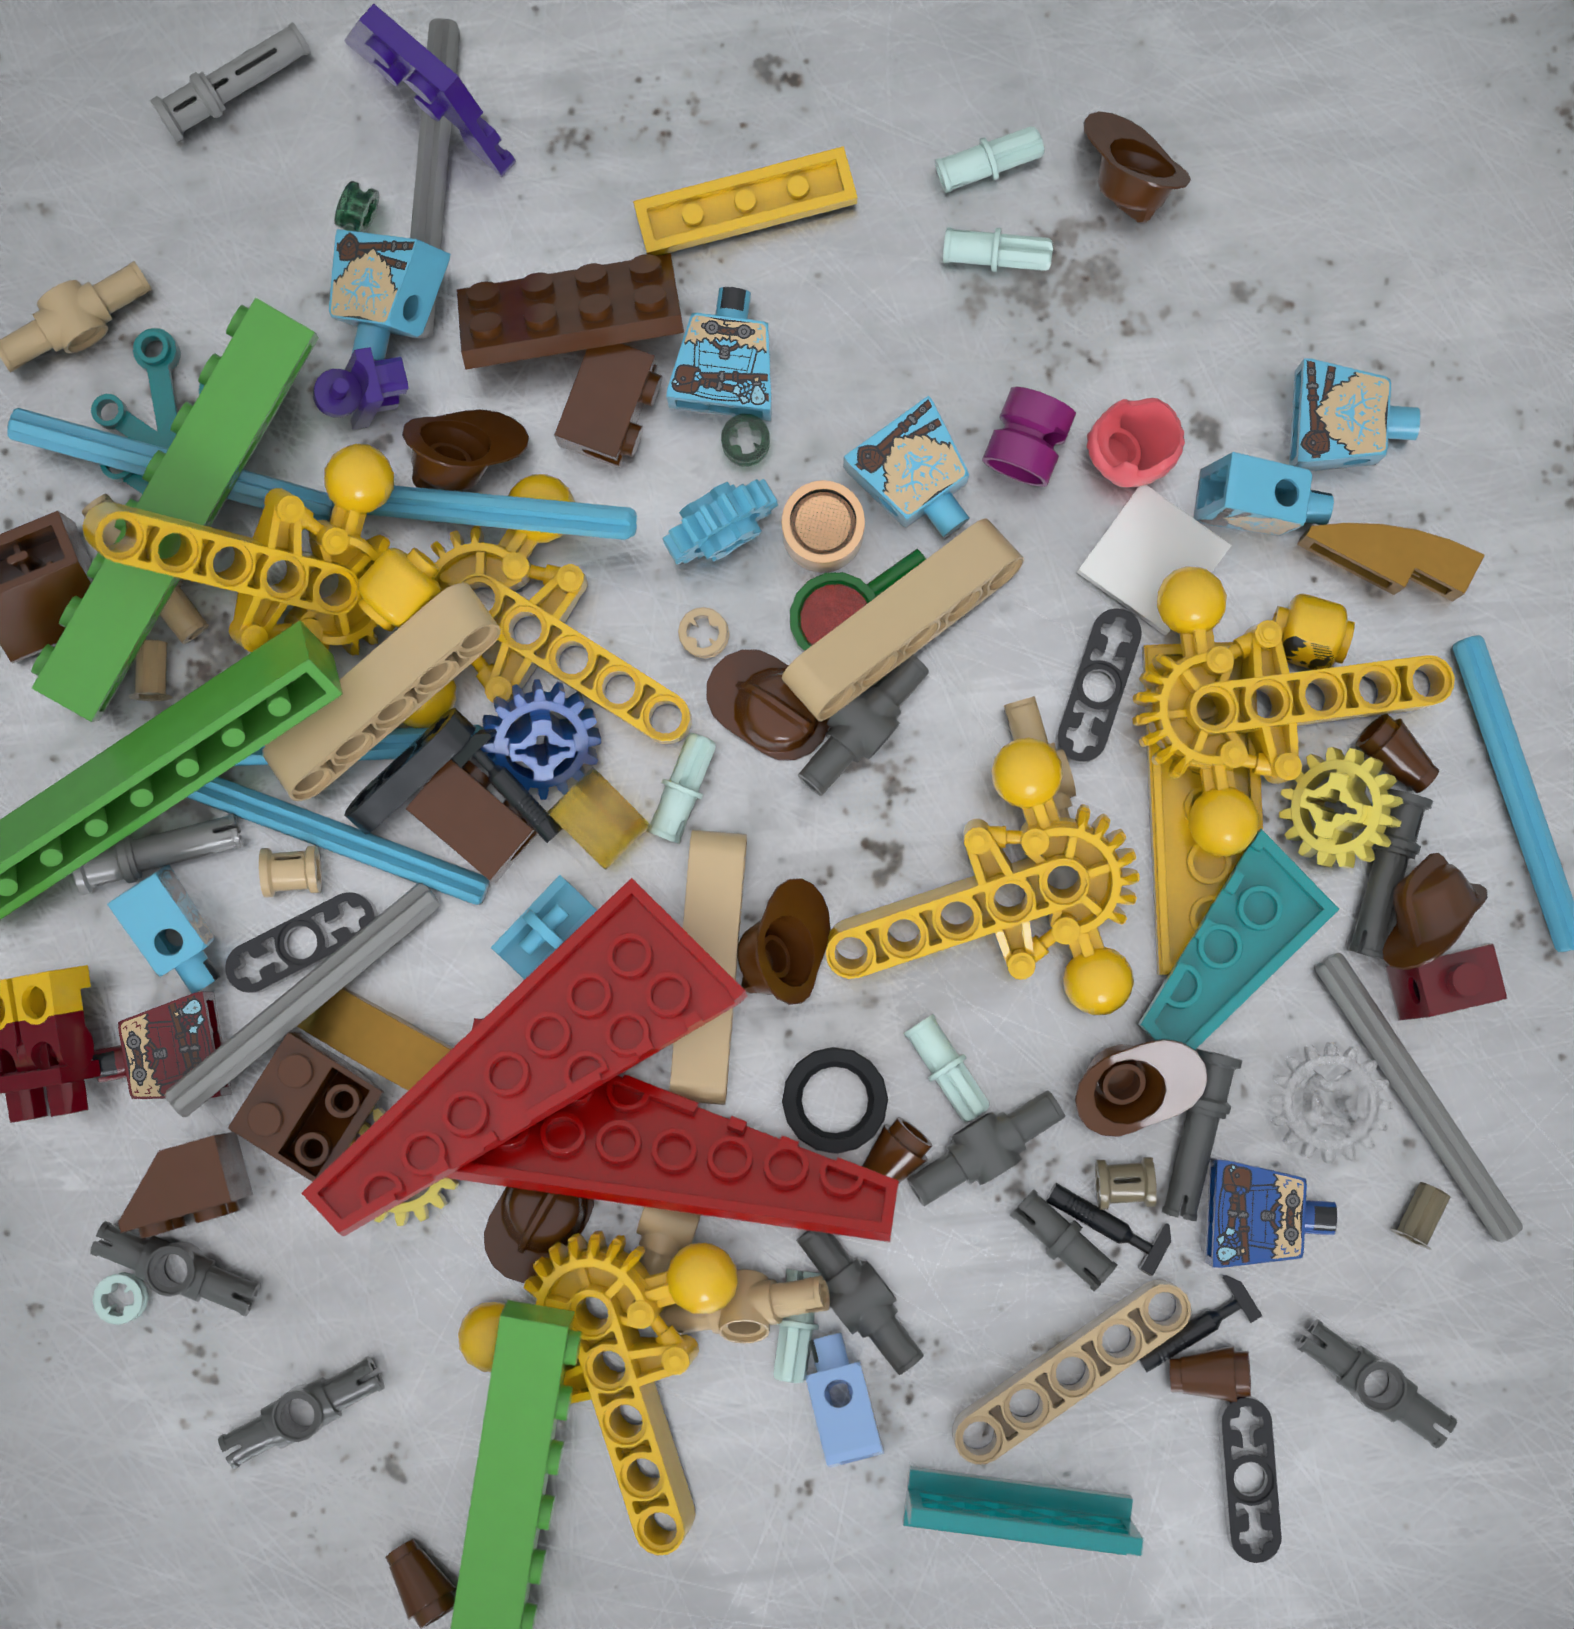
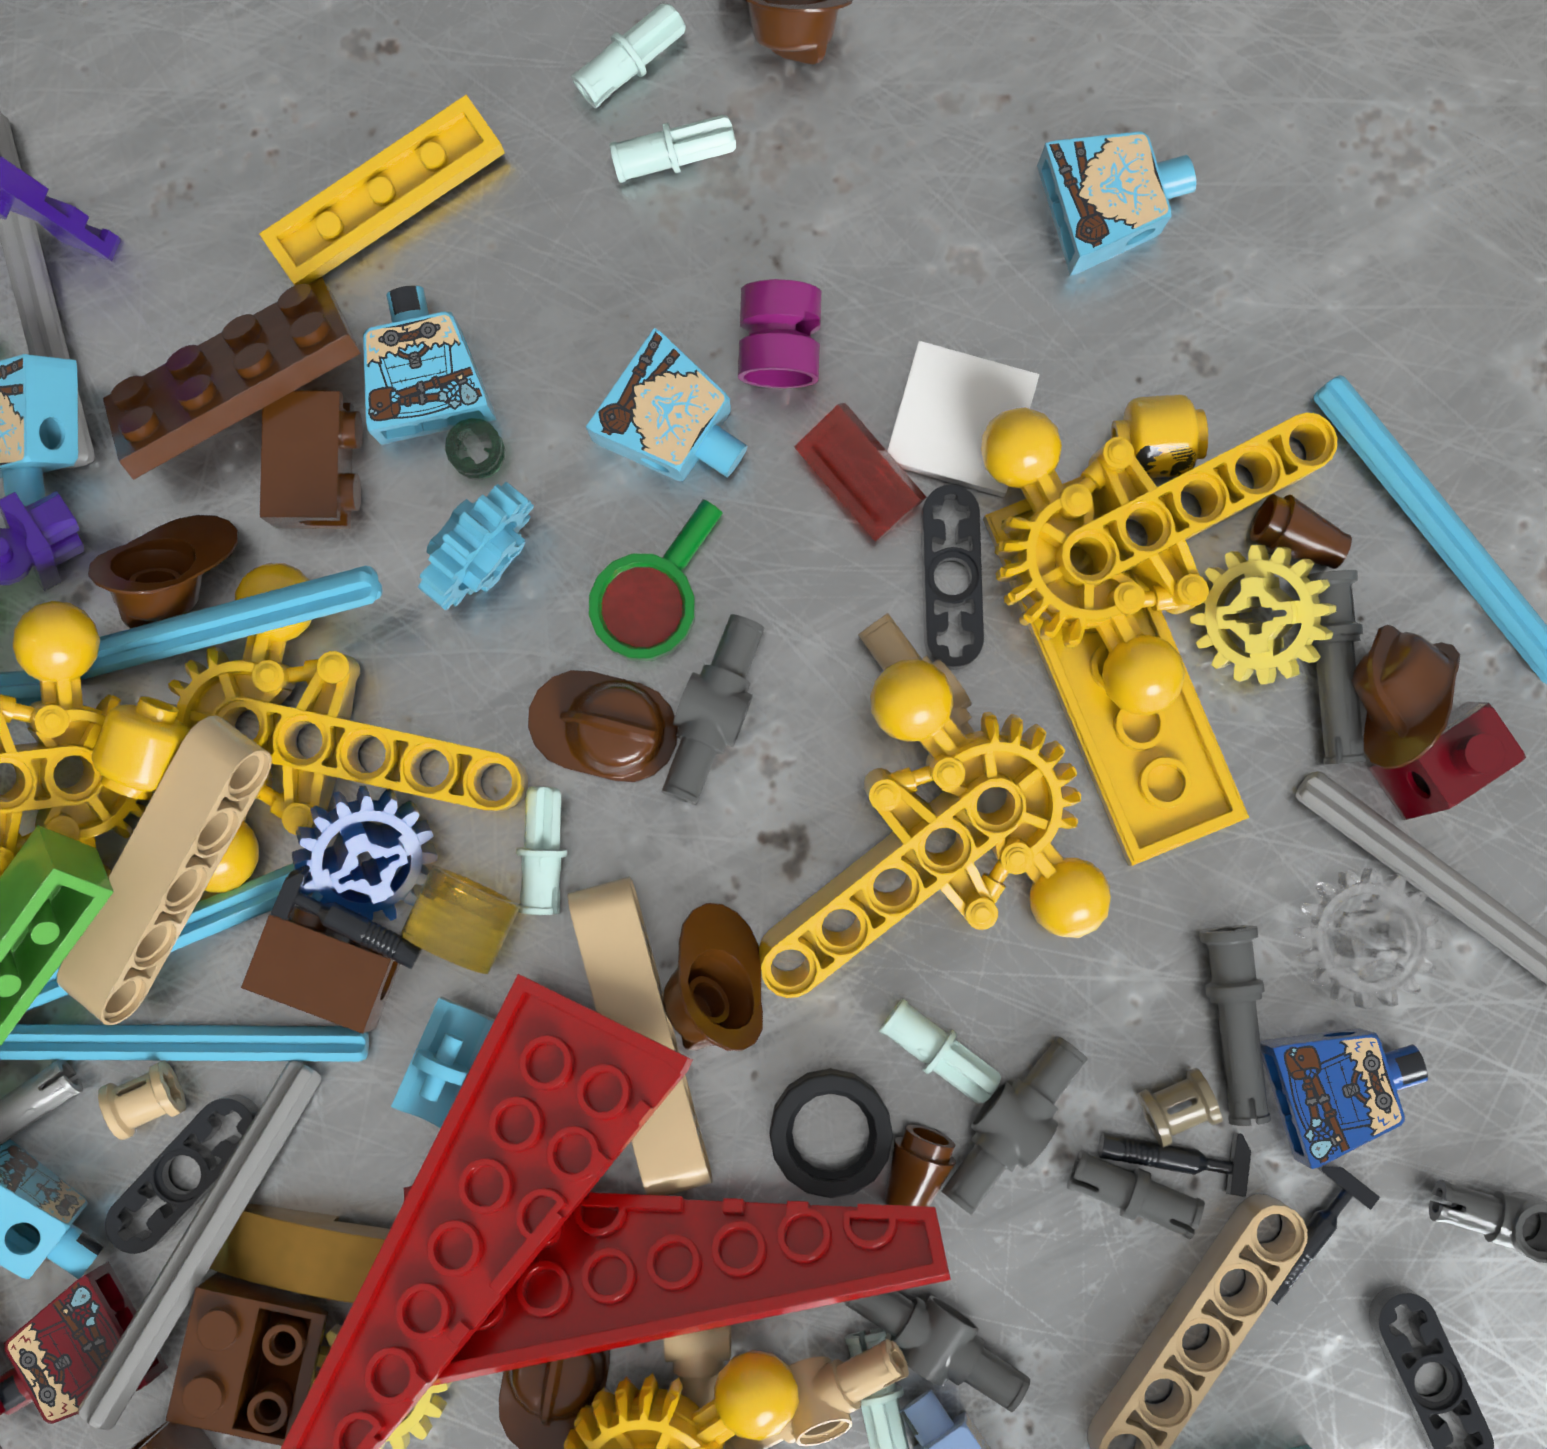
camera: 25 degrees left, 0 degrees up
black beam [344,708,476,834] -> none
tan bush [678,607,730,659] -> none
light nougat piece [781,480,865,573] -> none
tan beam [782,518,1024,721] -> none
reddish brown piece [1075,1039,1207,1137] -> none
coral hair [1086,398,1185,487] -> none
teal wing [1138,829,1340,1050] -> none
reddish brown cone [1170,1346,1251,1402] -> none
medium azure torso [1193,452,1334,535] -> none
pearl gold slope [1297,523,1485,602] -> none
dark tan piece [1391,1182,1451,1250] -> none
none -> clear red tile [794,403,927,542]

